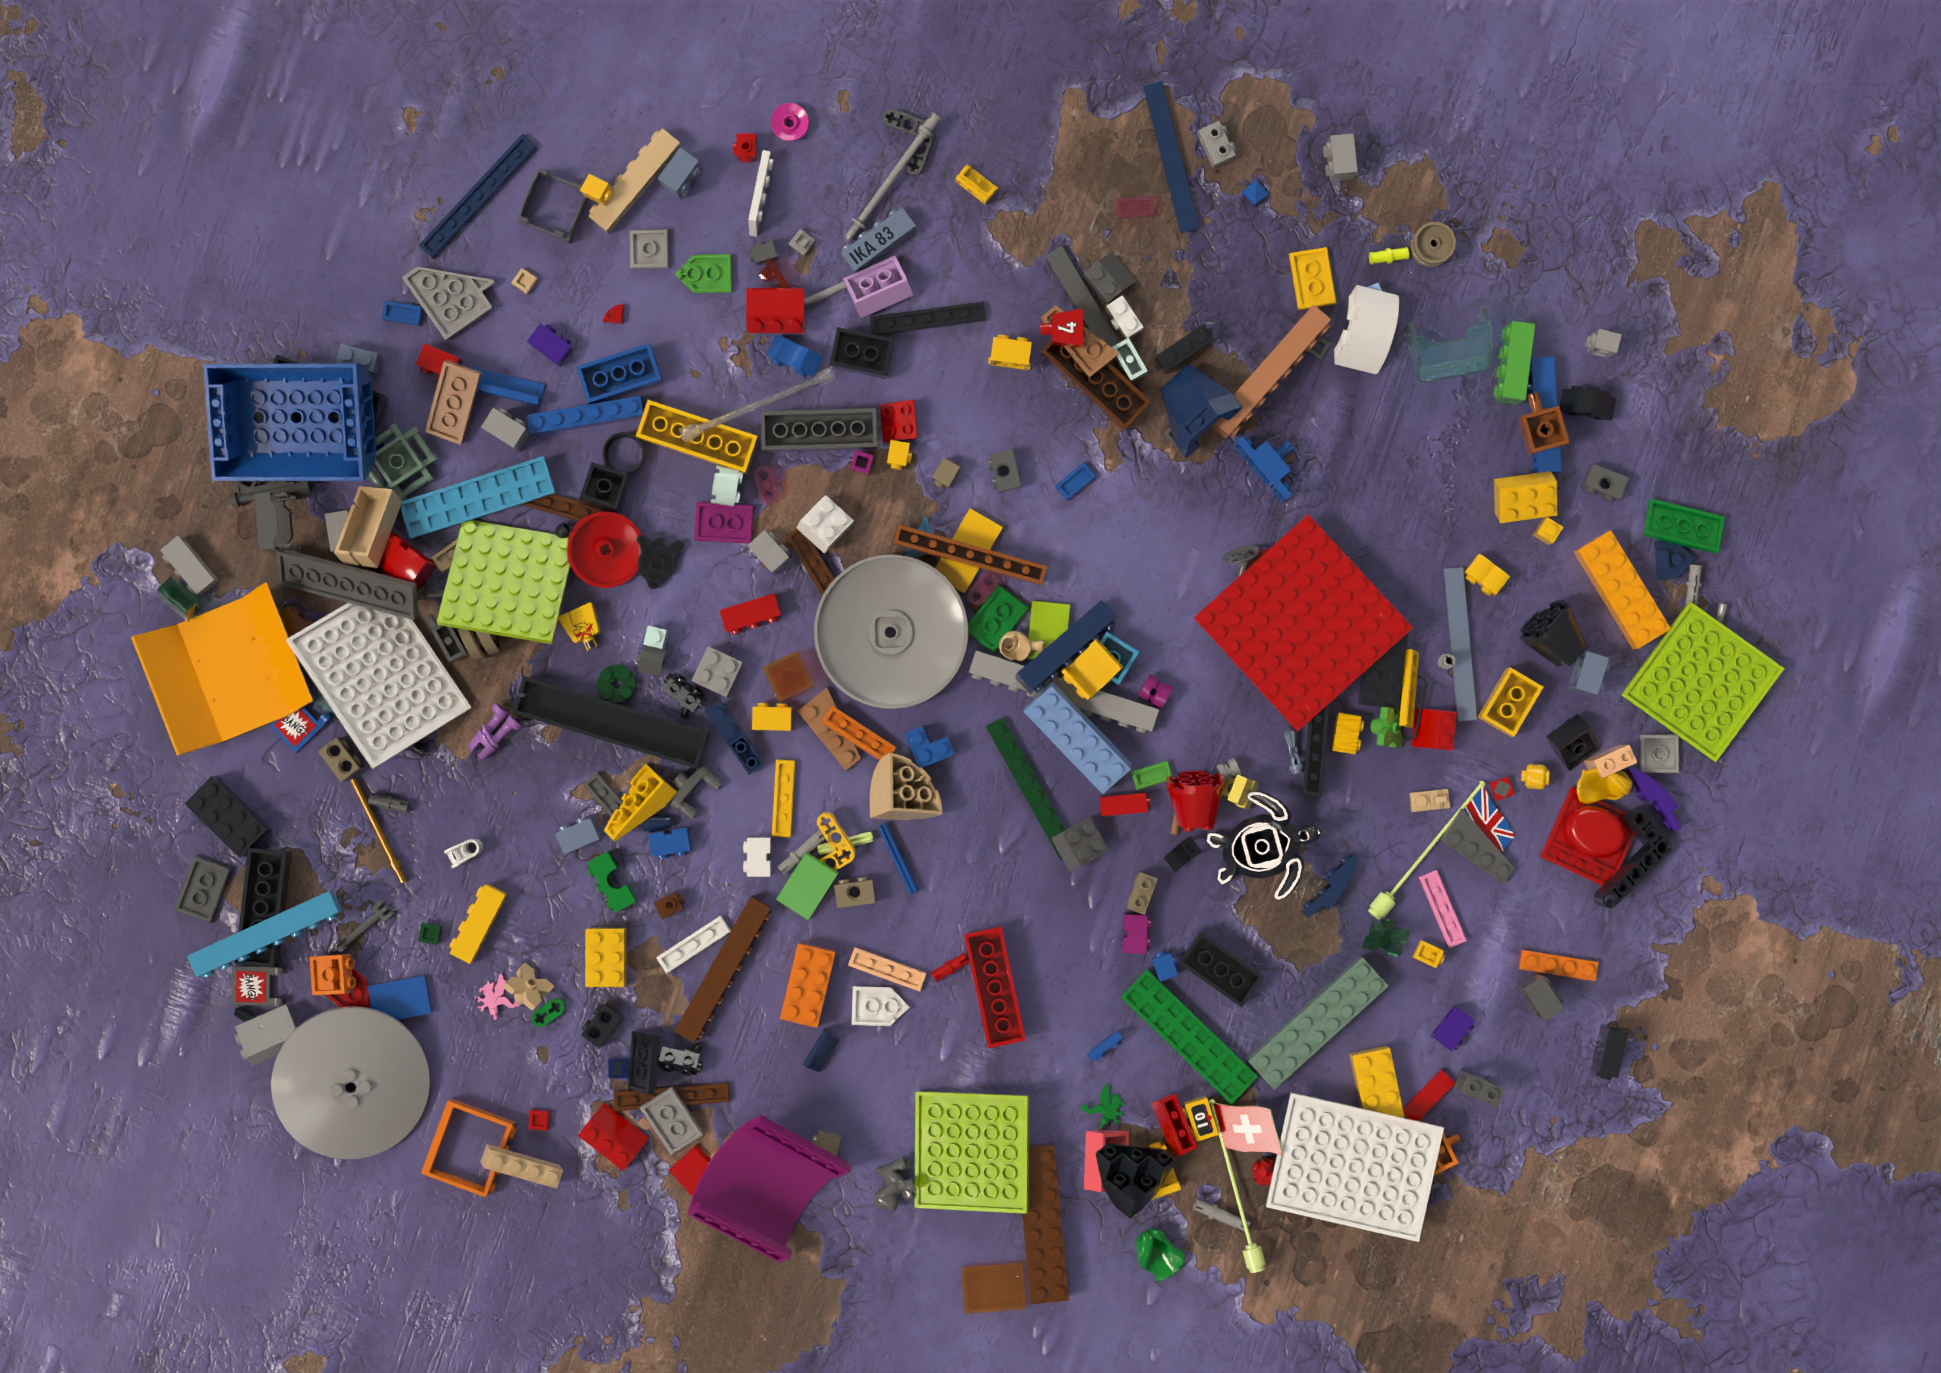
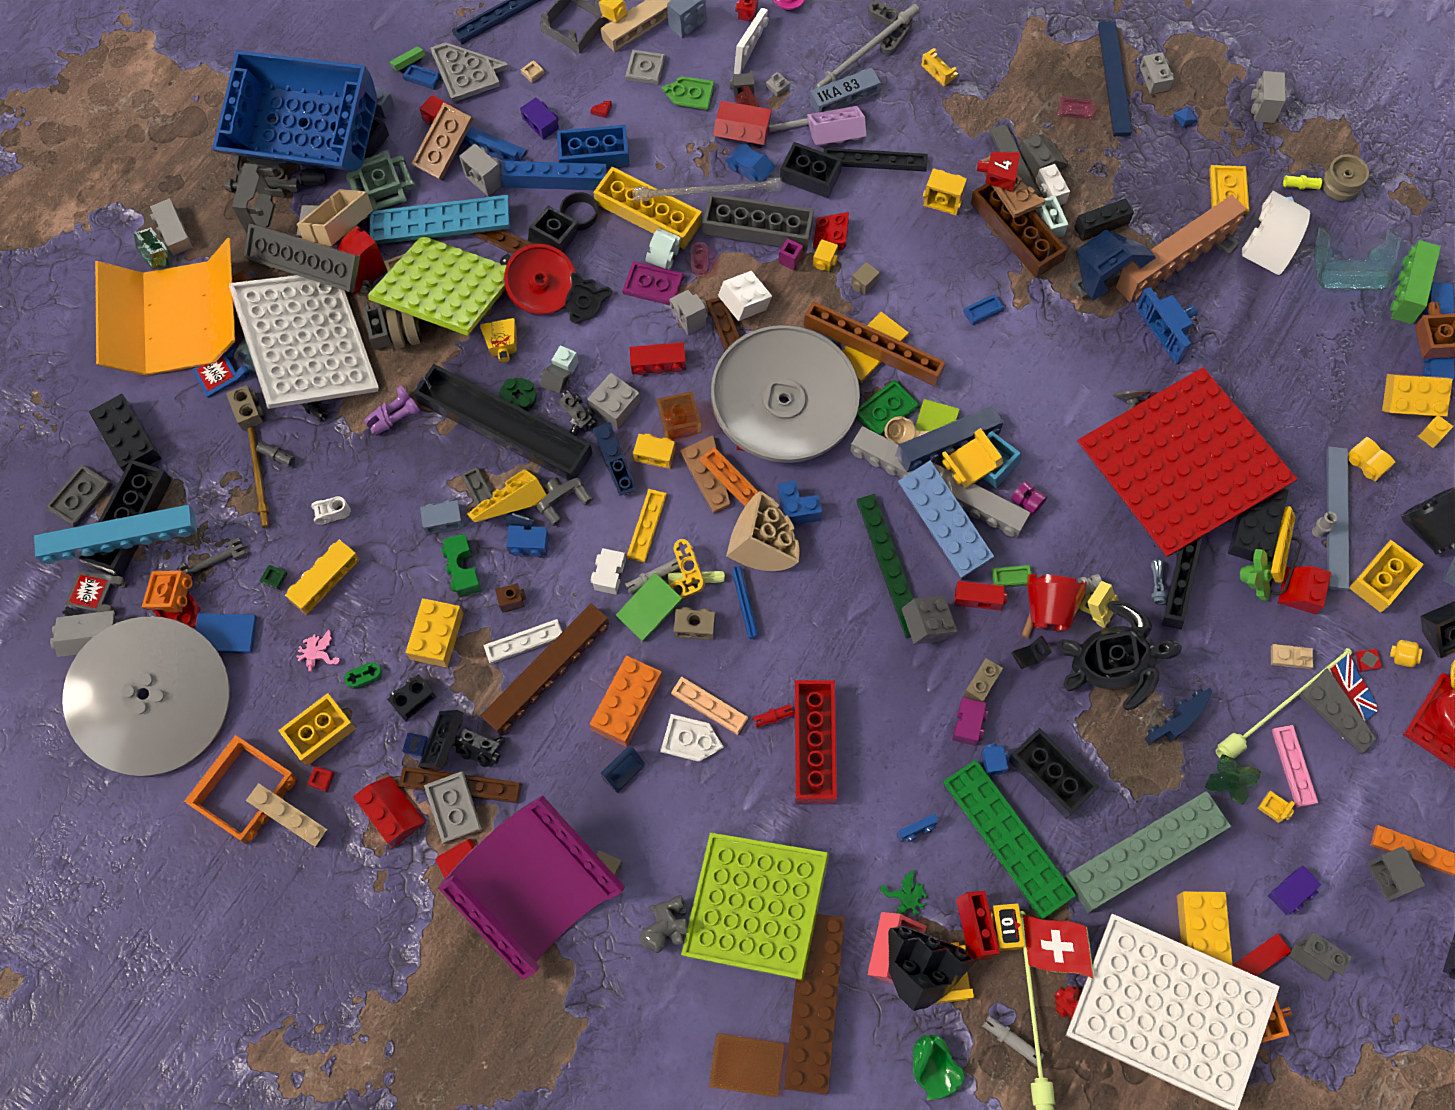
camera: 20 degrees right, 20 degrees down
tan plant [503,963,554,1011] -> none
clear pink plate [967,571,999,606] -> none
dark grey brick [987,449,1021,493] -> none
yellow brick [1331,713,1364,754] -> none
none -> yellow brick [278,693,356,766]
none -> bright green tile [389,46,425,71]

